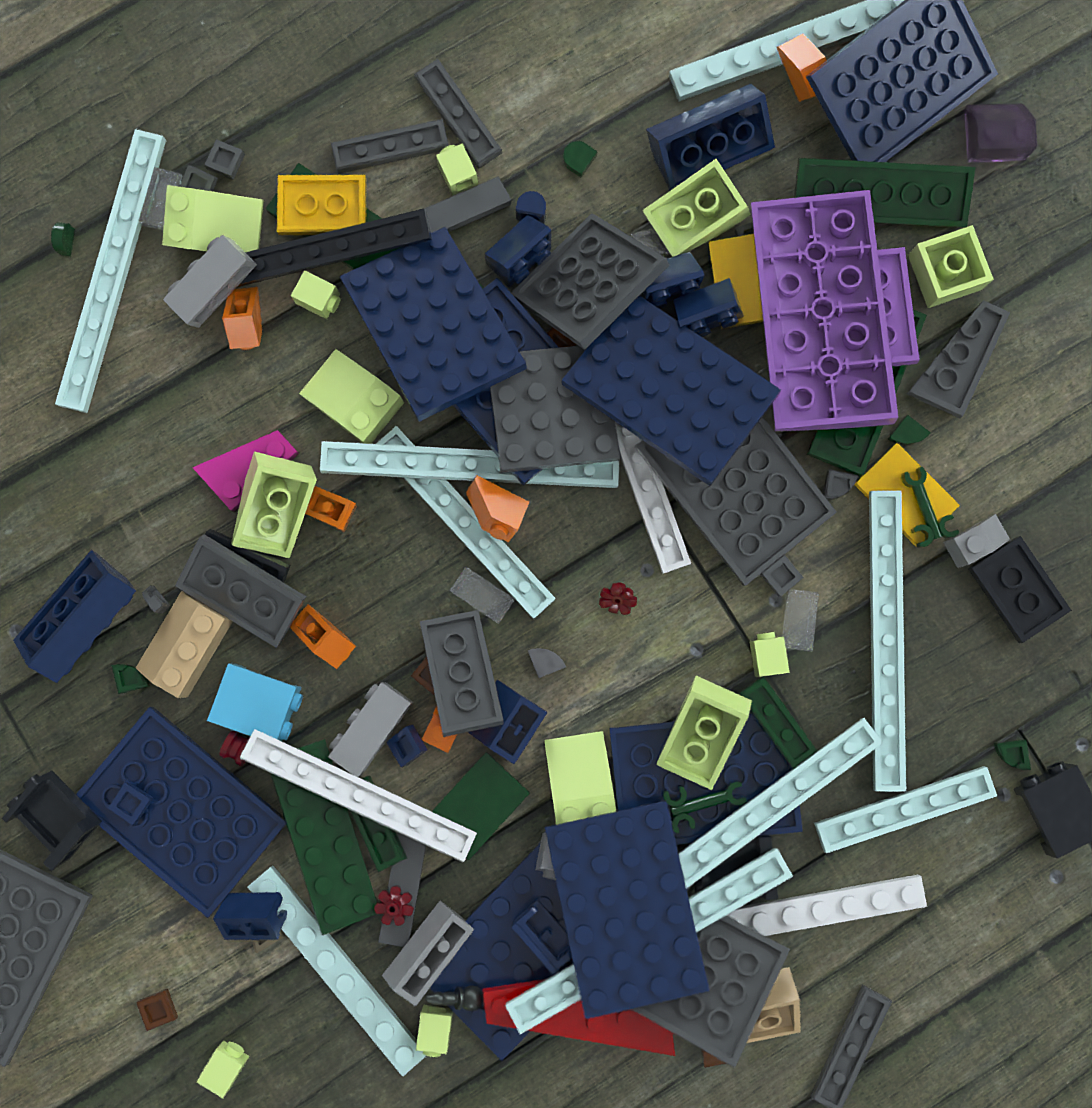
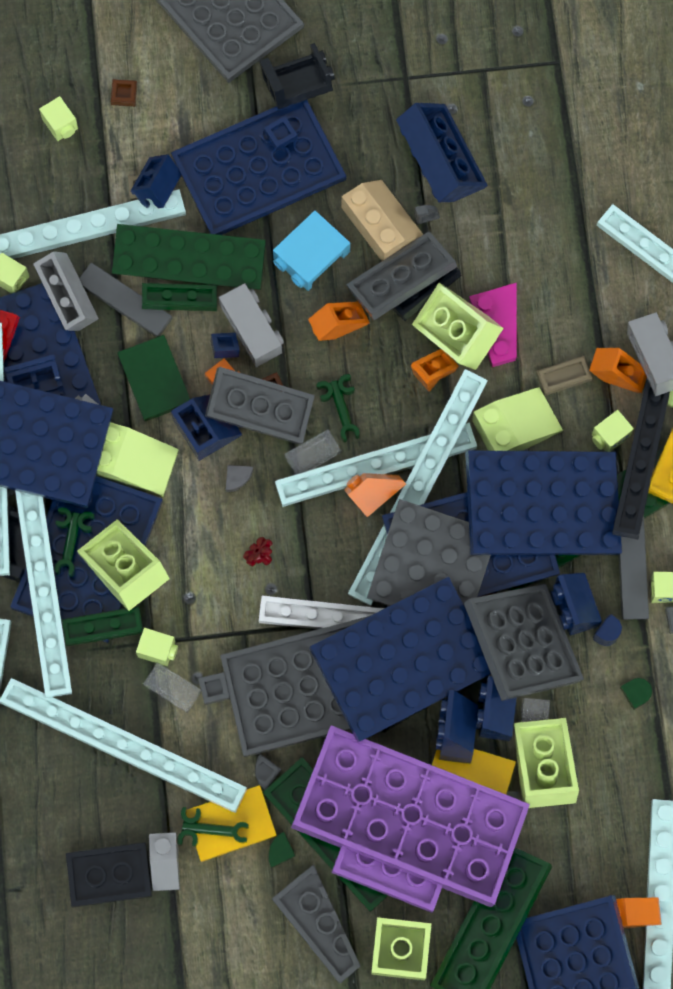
camera: 115 degrees right, 10 degrees down
dark green tile [111,664,150,694] -> none
dark red wheel [219,730,250,766] -> none
white plate [240,729,477,862] -> none
dark red plant [375,886,414,926] -> none
pearl dark grey bar [425,986,483,1011] -> none
dark blue slope [646,84,775,191] -> none
none -> dark green bar [316,374,360,442]
none -> dark tan tile [536,356,593,396]

